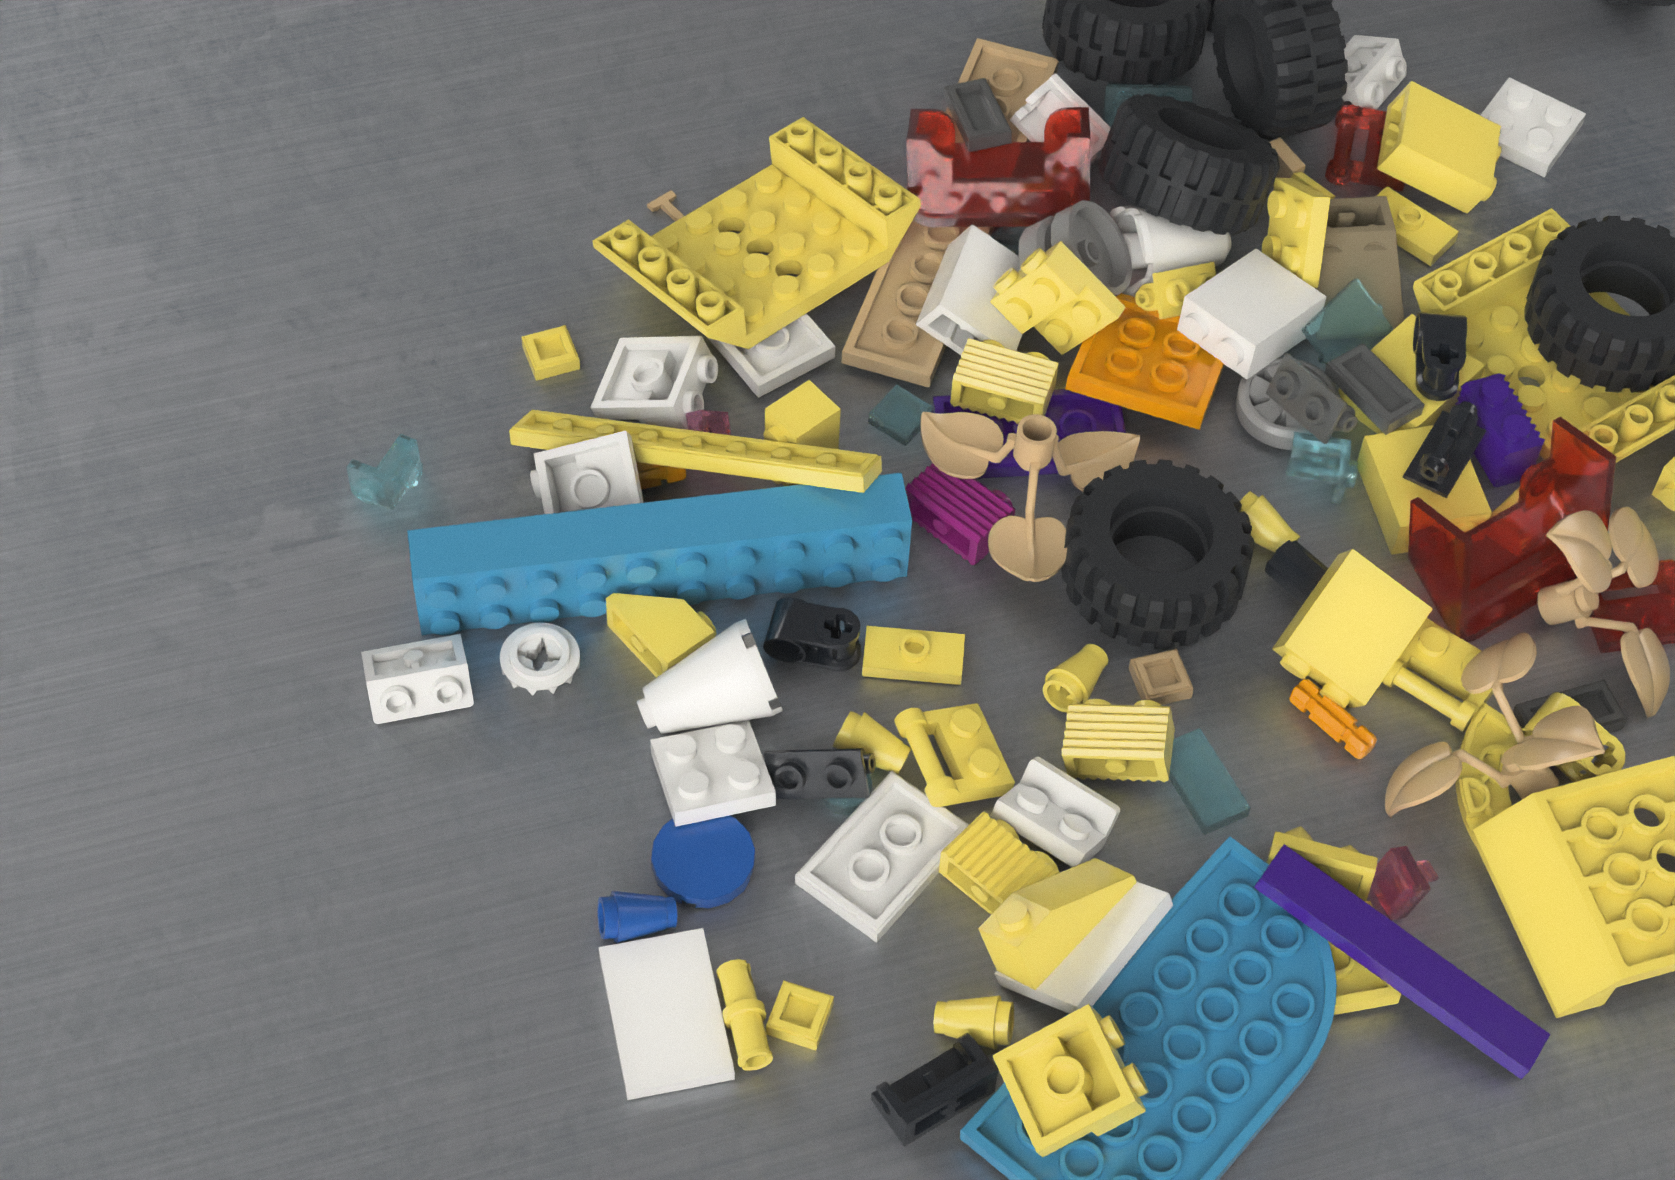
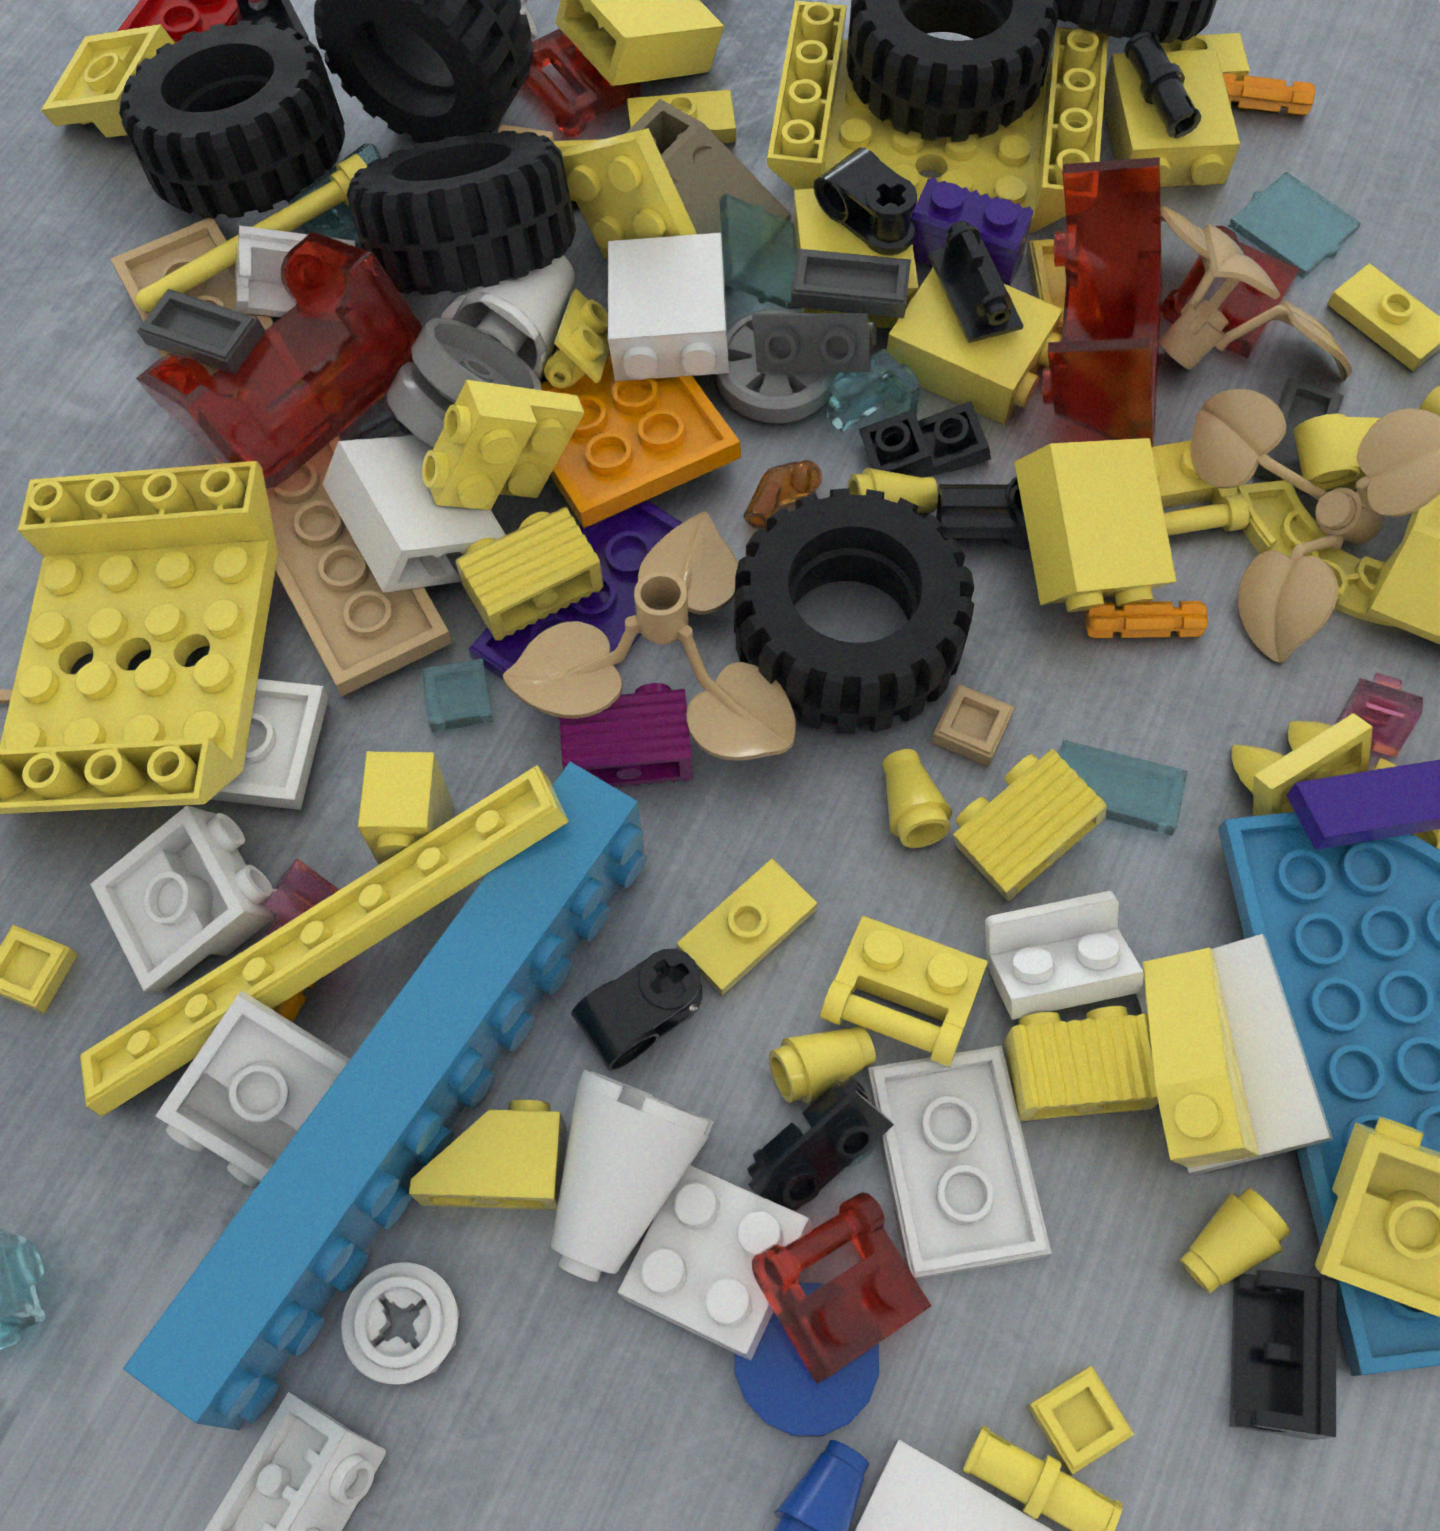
camera: 45 degrees left, 10 degrees up
none -> light yellow piece [135,154,367,312]
none -> clear orange arm [744,460,823,530]
none -> clear red plate [752,1192,931,1384]
none -> black slope [859,401,991,477]

